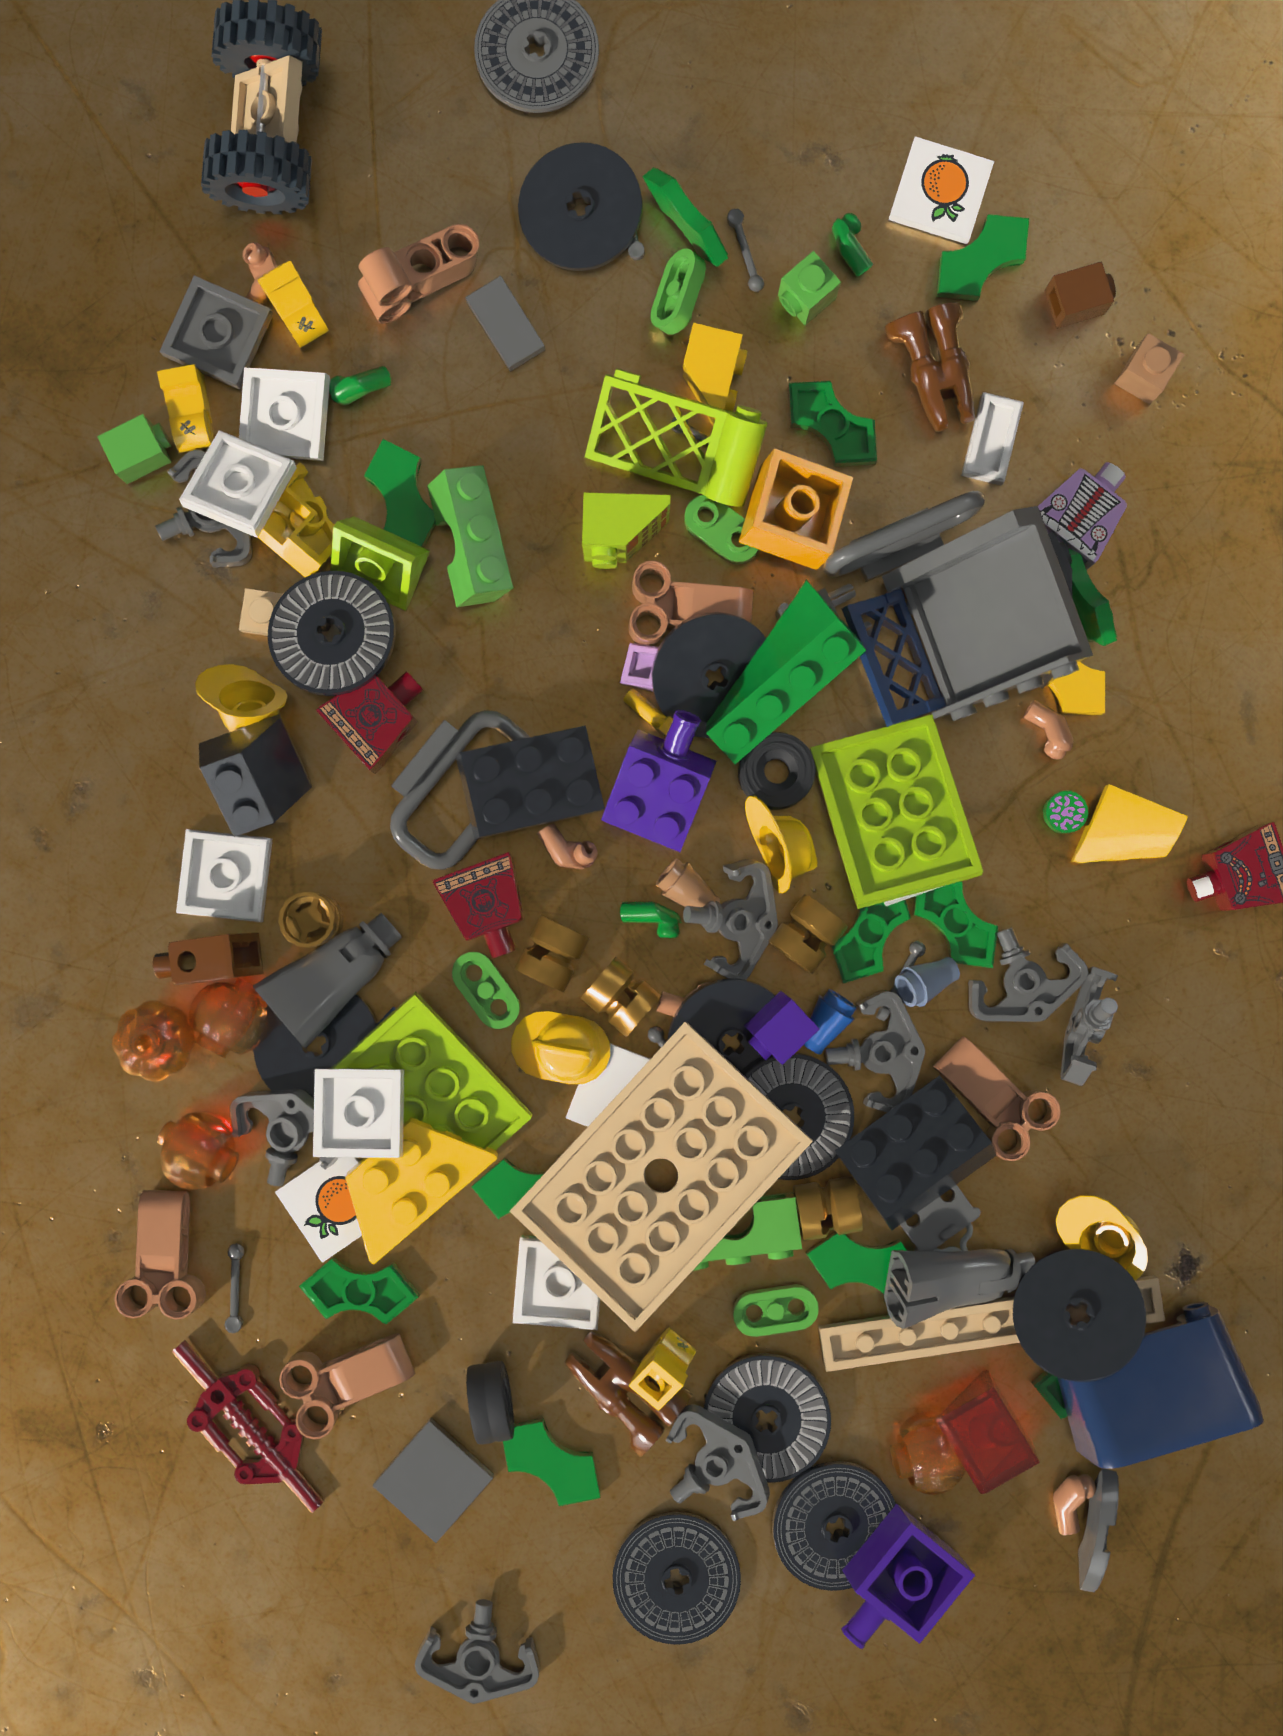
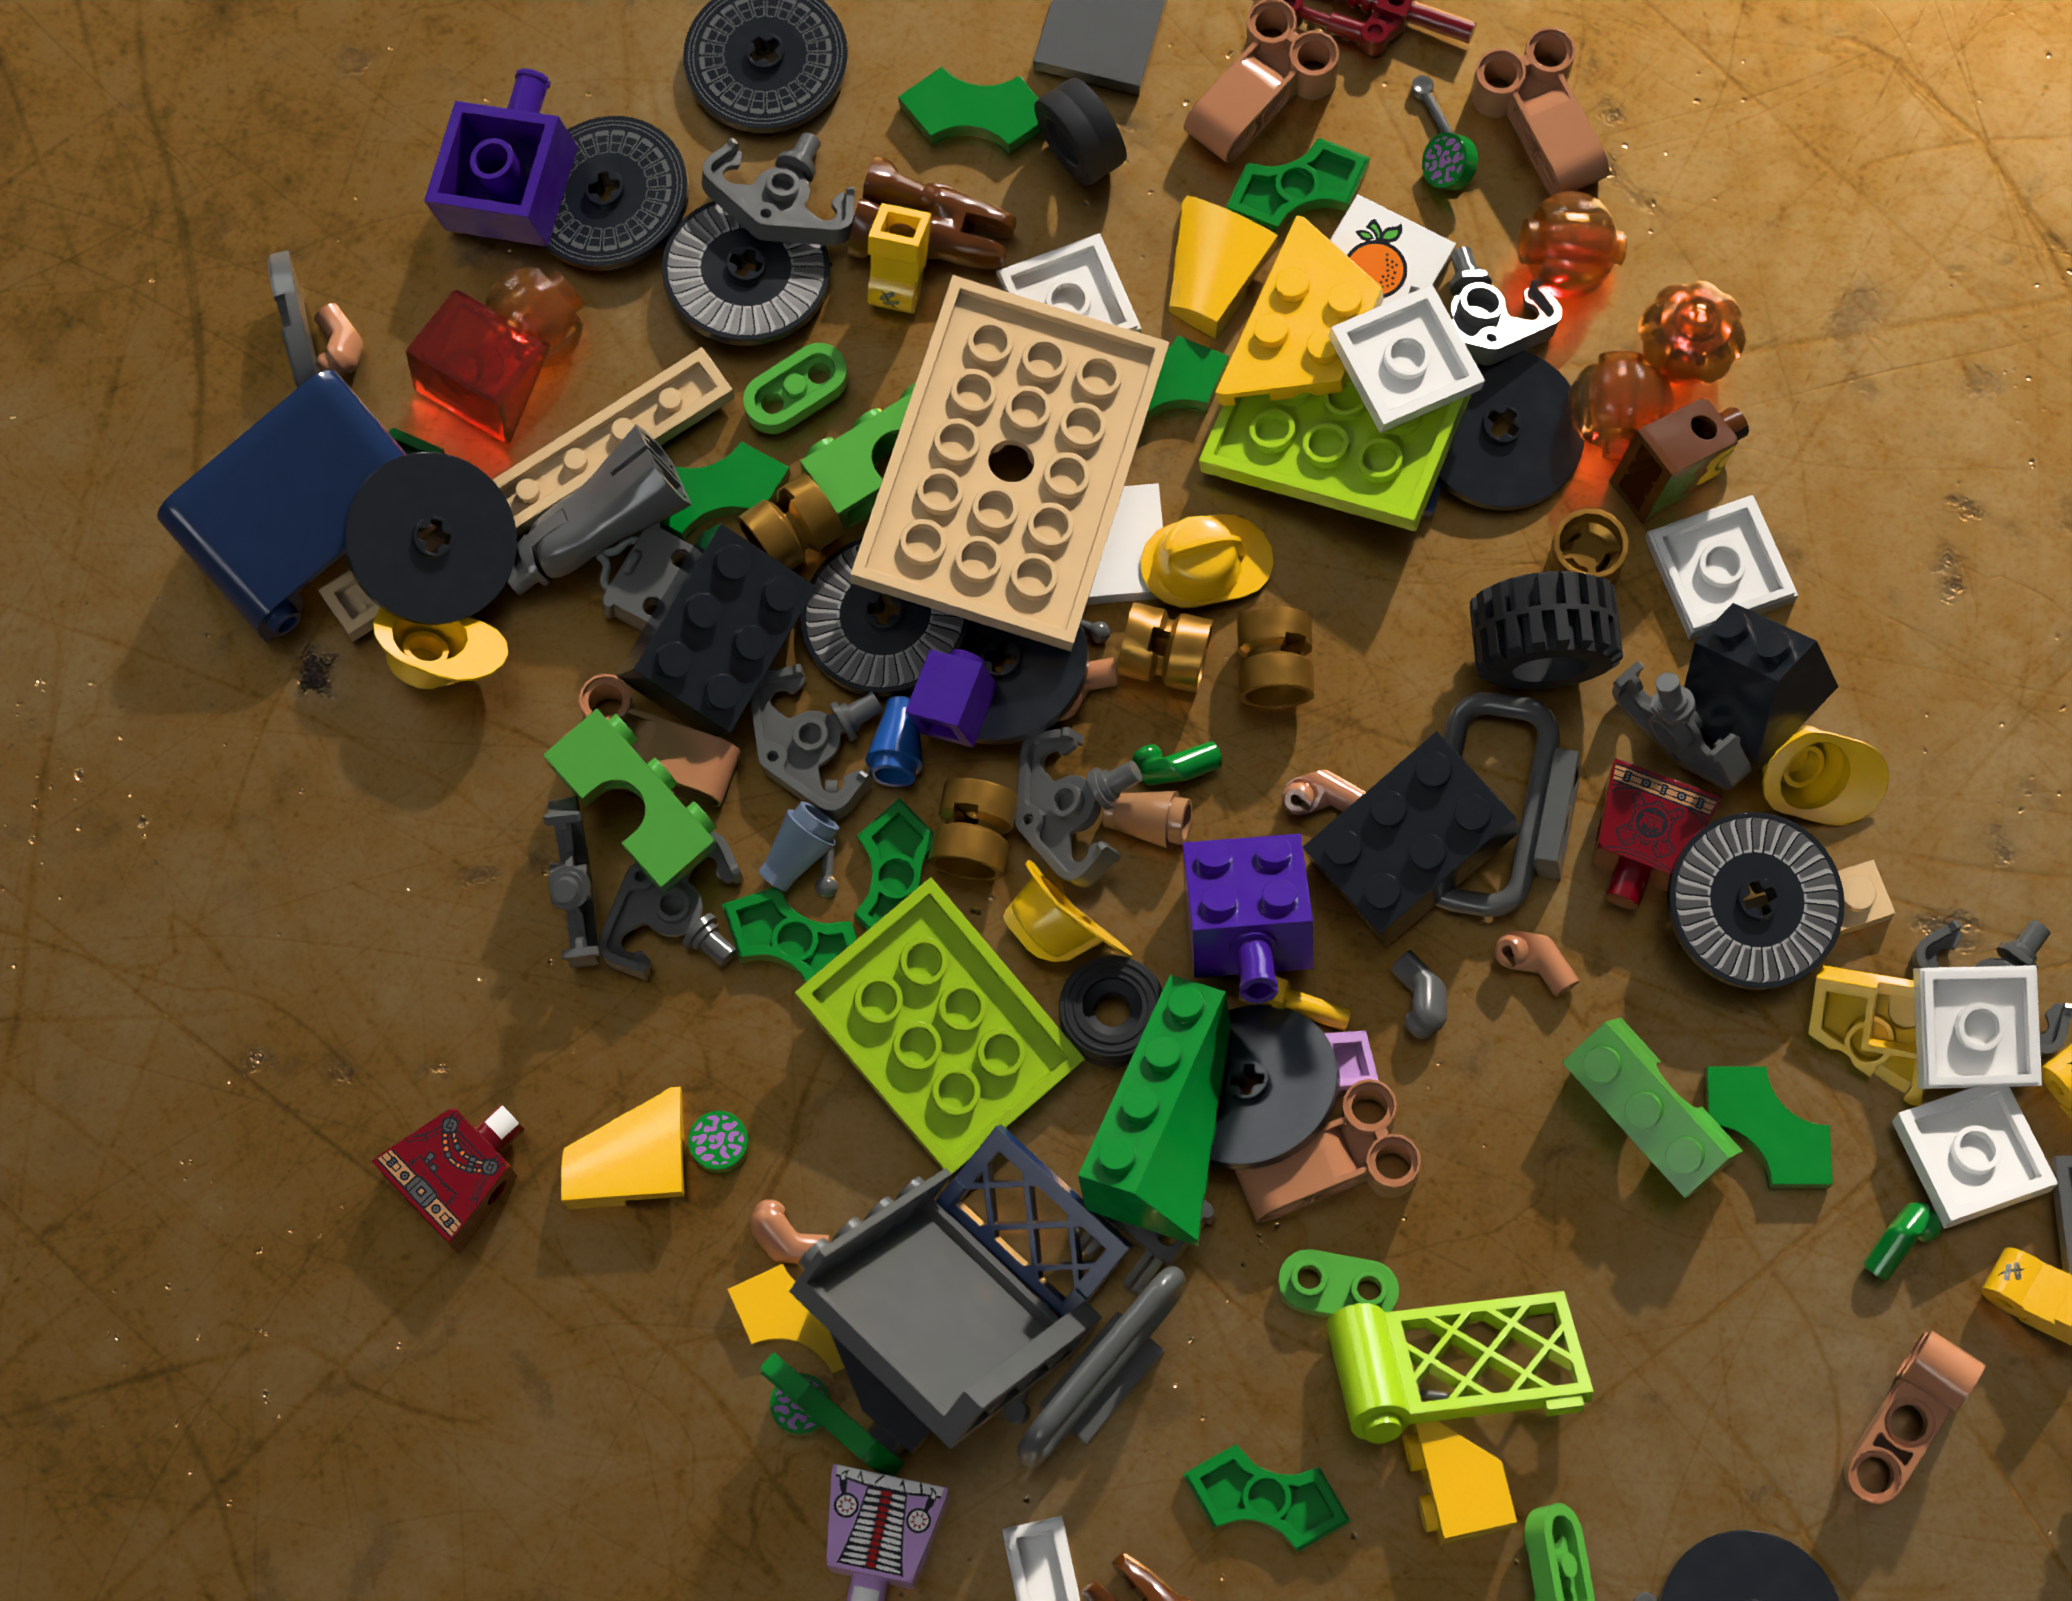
camera: 160 degrees right, 15 degrees down
dark grey piece [252,913,402,1049] -> none
lime slope [330,516,430,611] -> none
torso [432,852,524,959] -> none
bright green plate [452,952,520,1029] -> none
dark grey tile [465,276,545,372] -> none
lime slope [582,492,671,569] -> none
light orange brick [739,448,853,570] -> none
none -> bright green arch [543,709,717,894]
none -> yellow slope [1169,195,1278,340]
none -> dark grey arm [1390,950,1447,1039]
none -> green tile [1422,132,1478,191]
none -> black tyre [1470,571,1623,689]
none -> nougat arm [1494,931,1579,997]
none -> dark grey piece [1612,661,1751,790]

